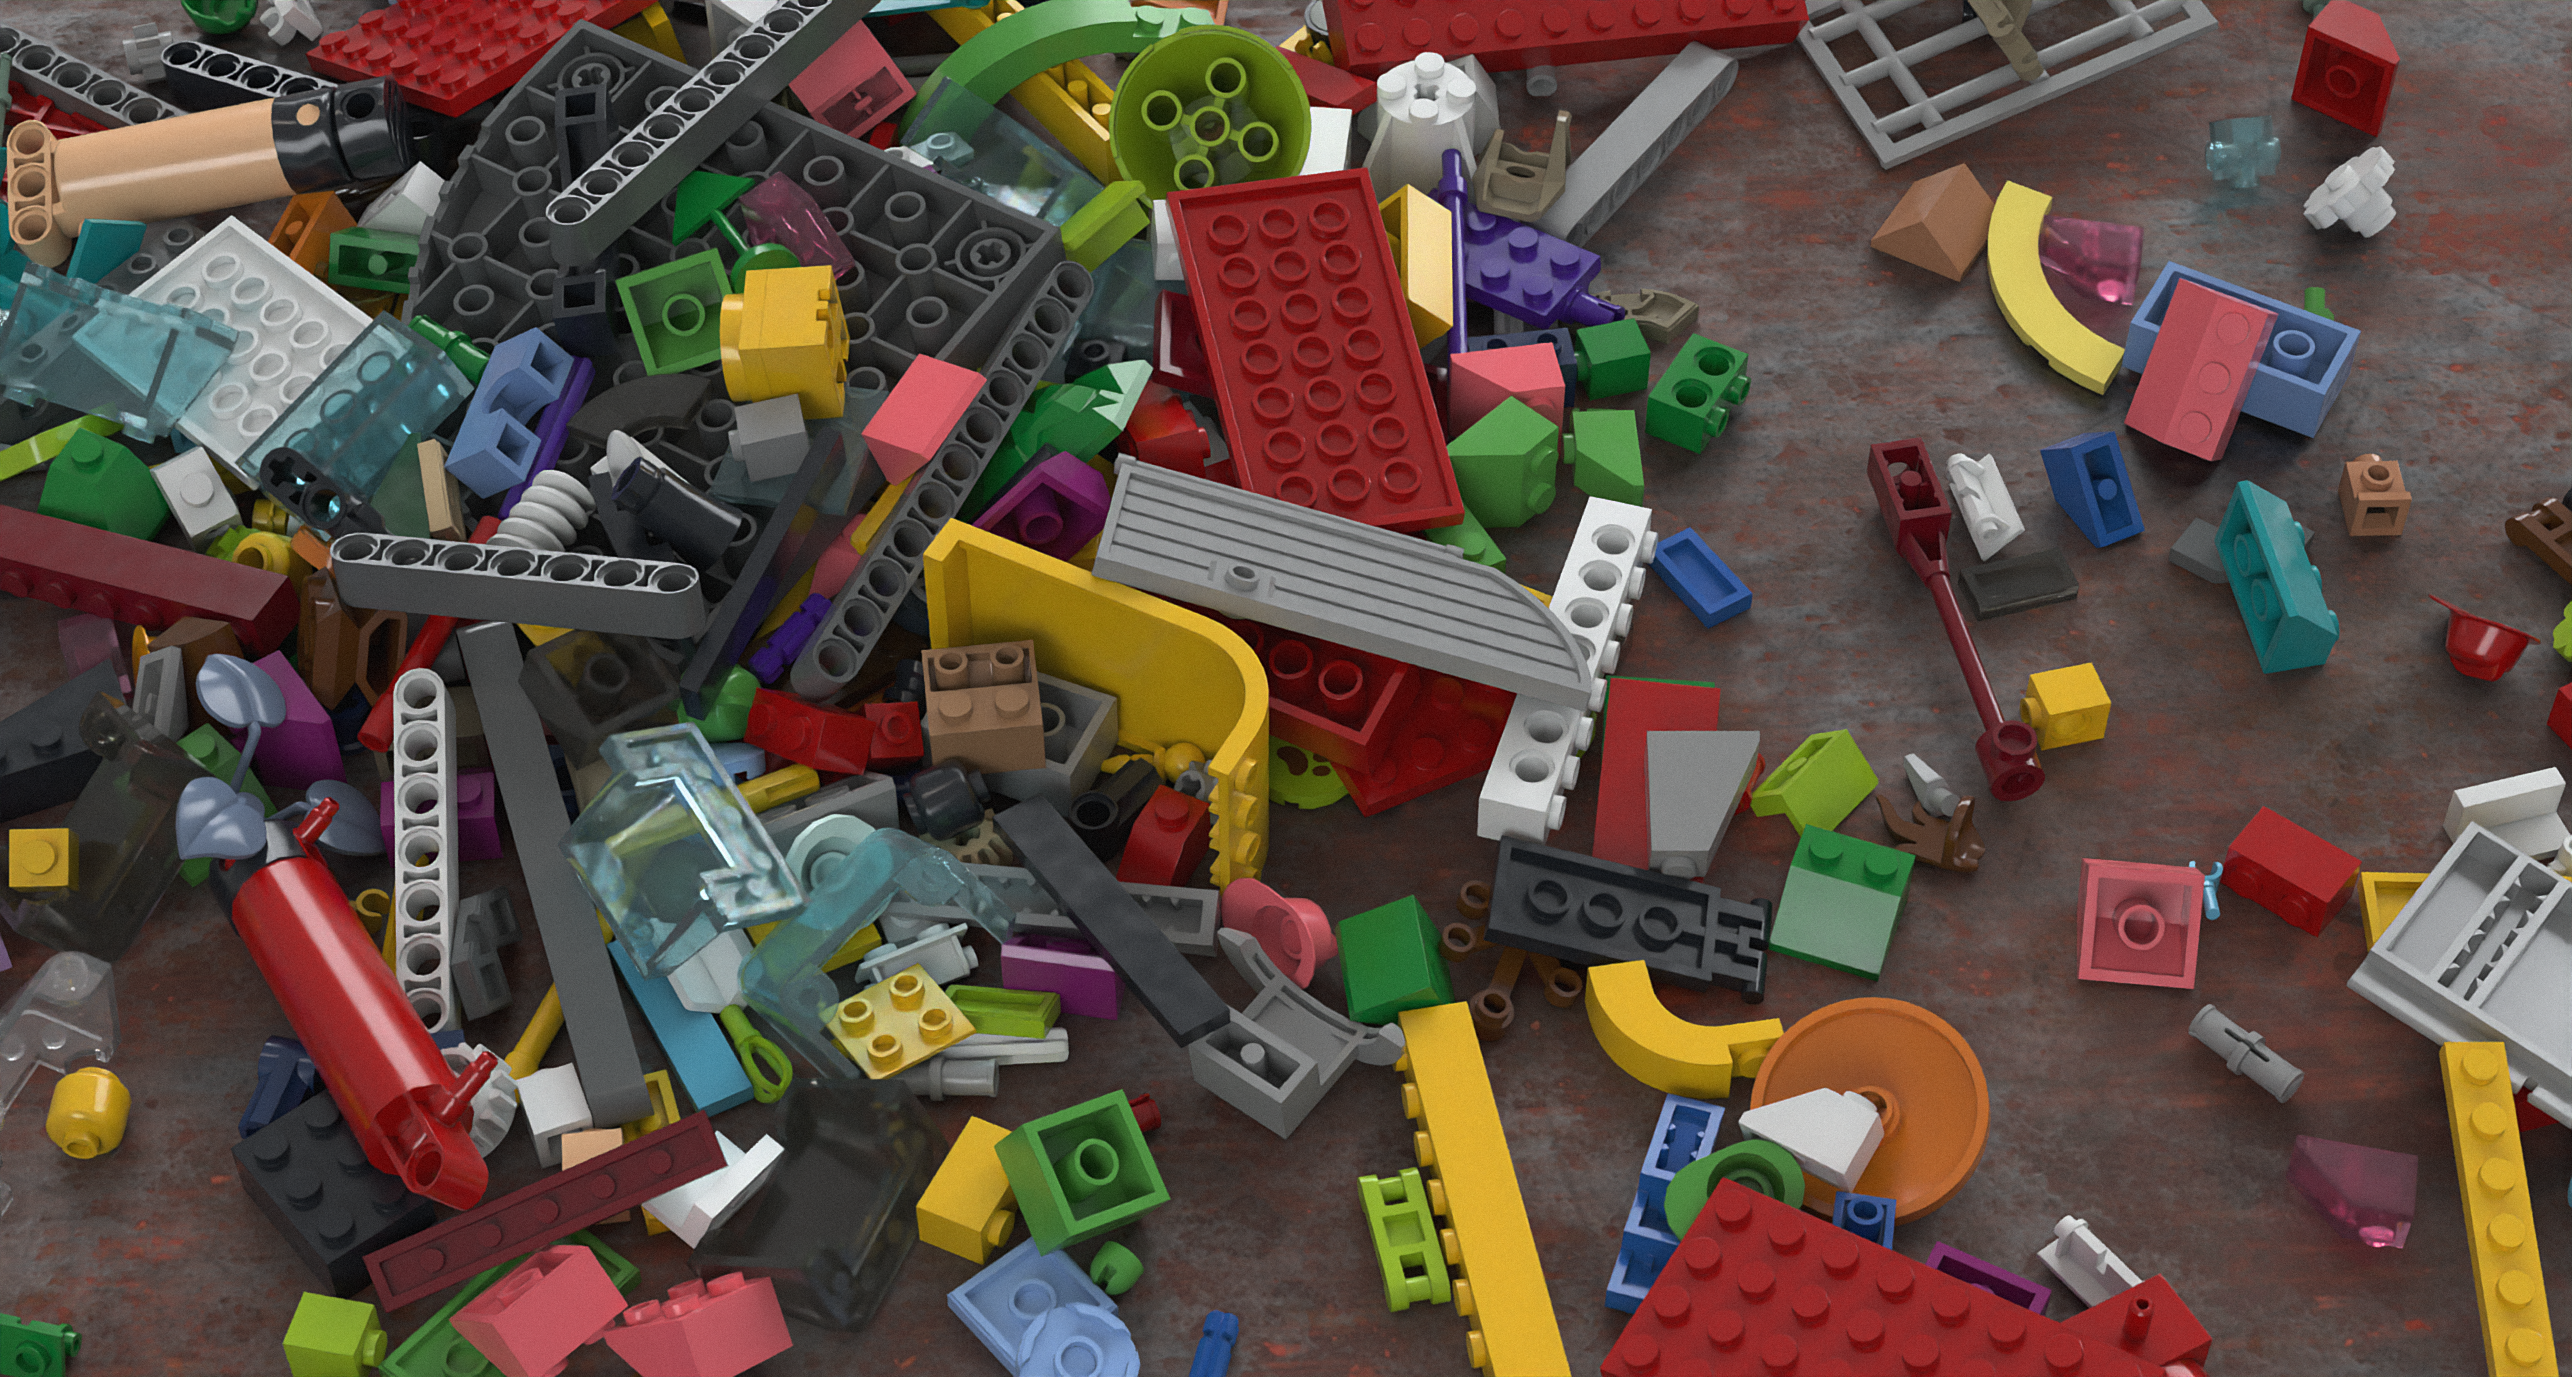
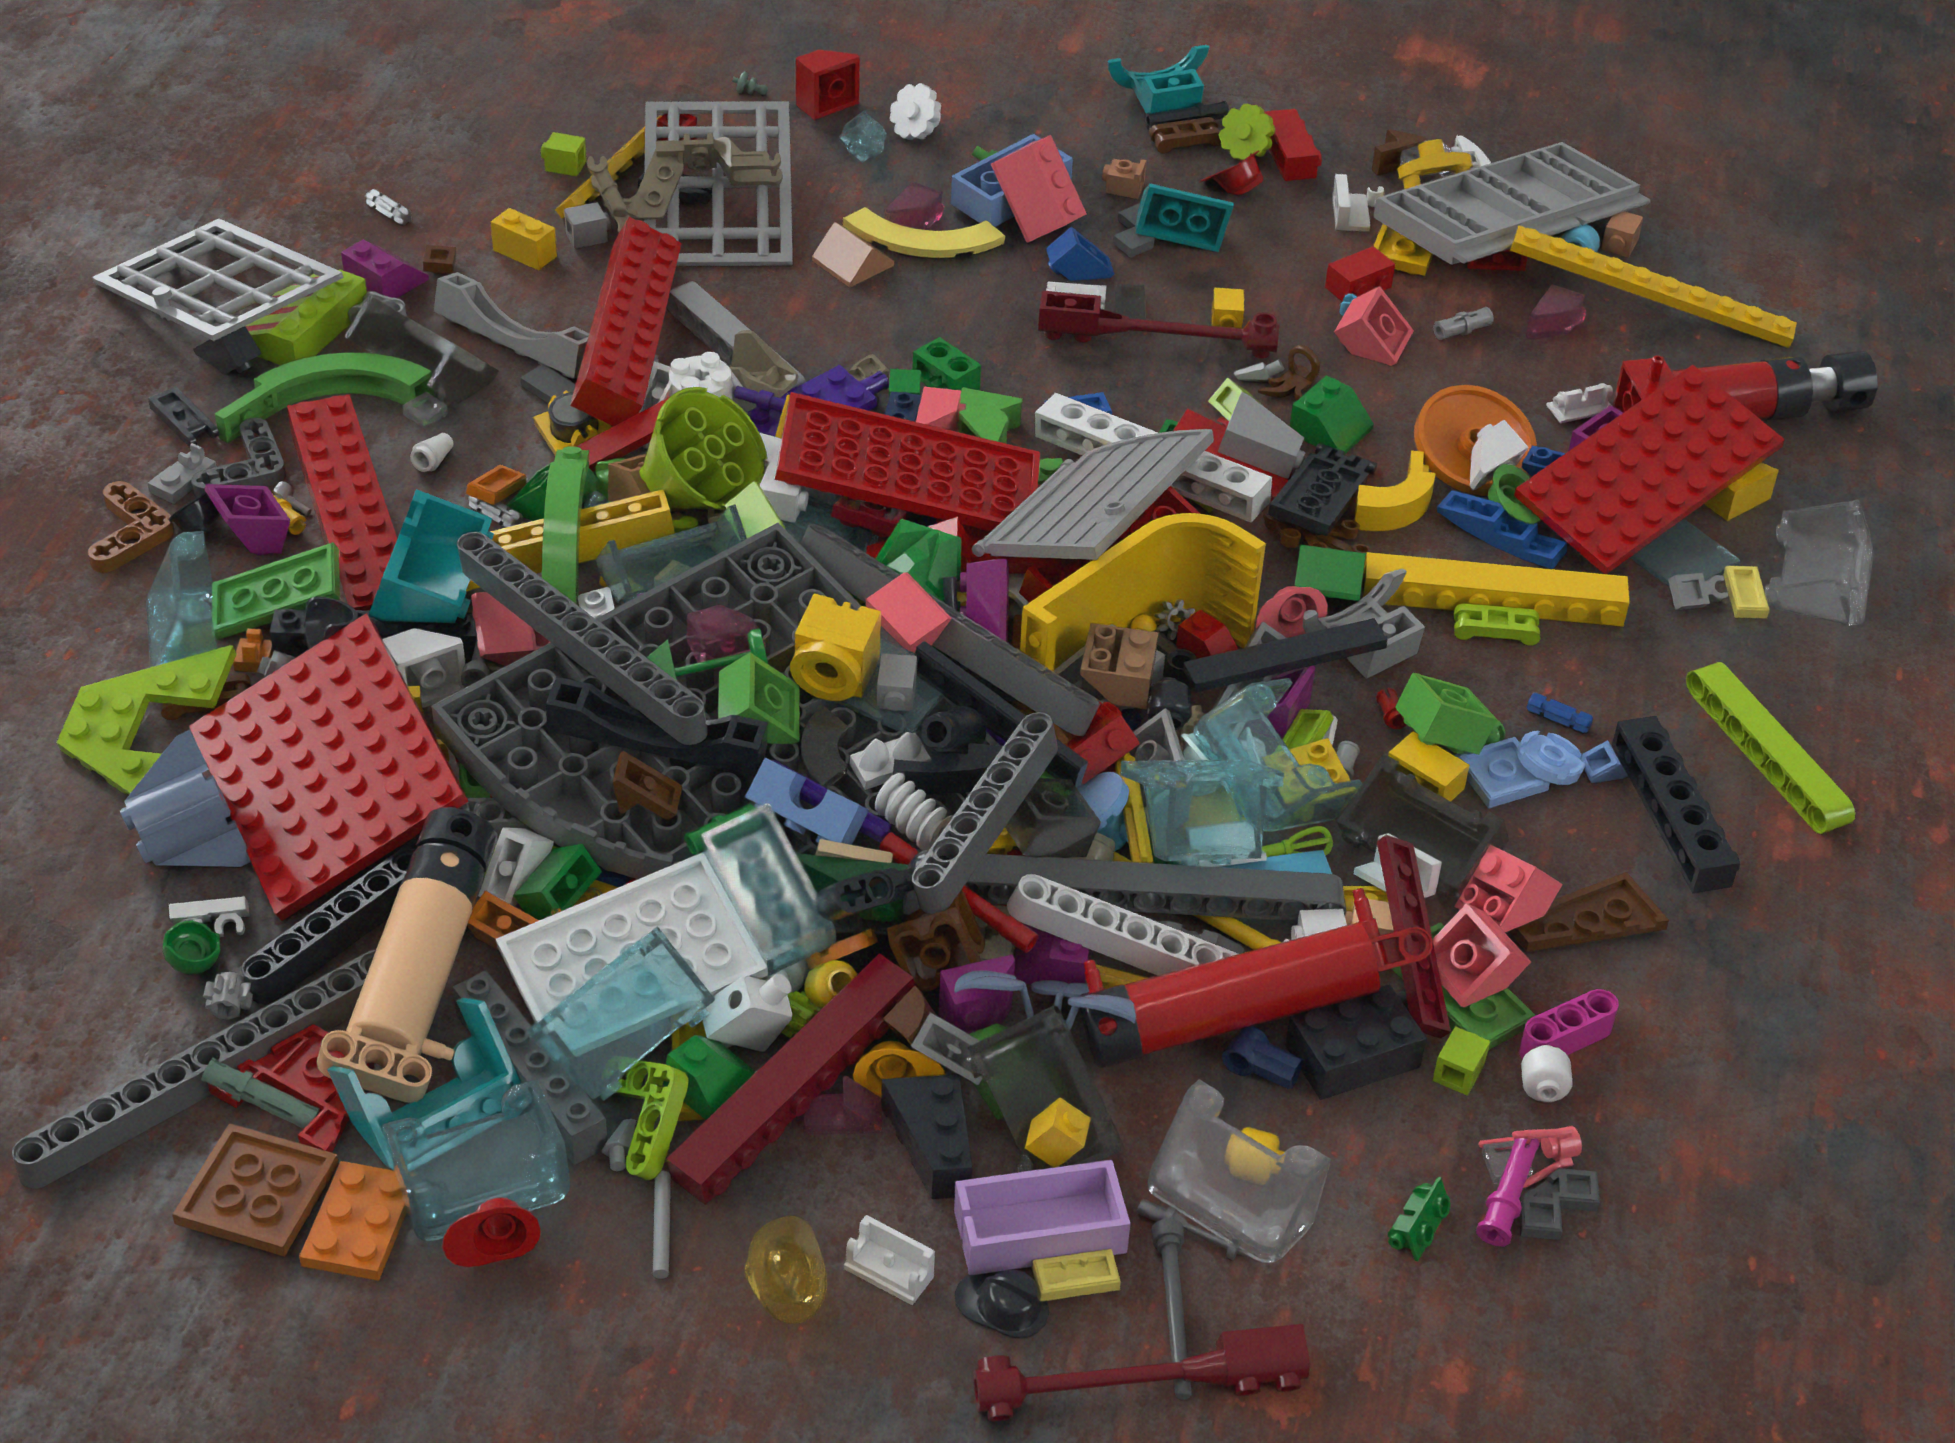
camera: 75 degrees left, 5 degrees down
none -> reddish brown slope [613,751,682,821]

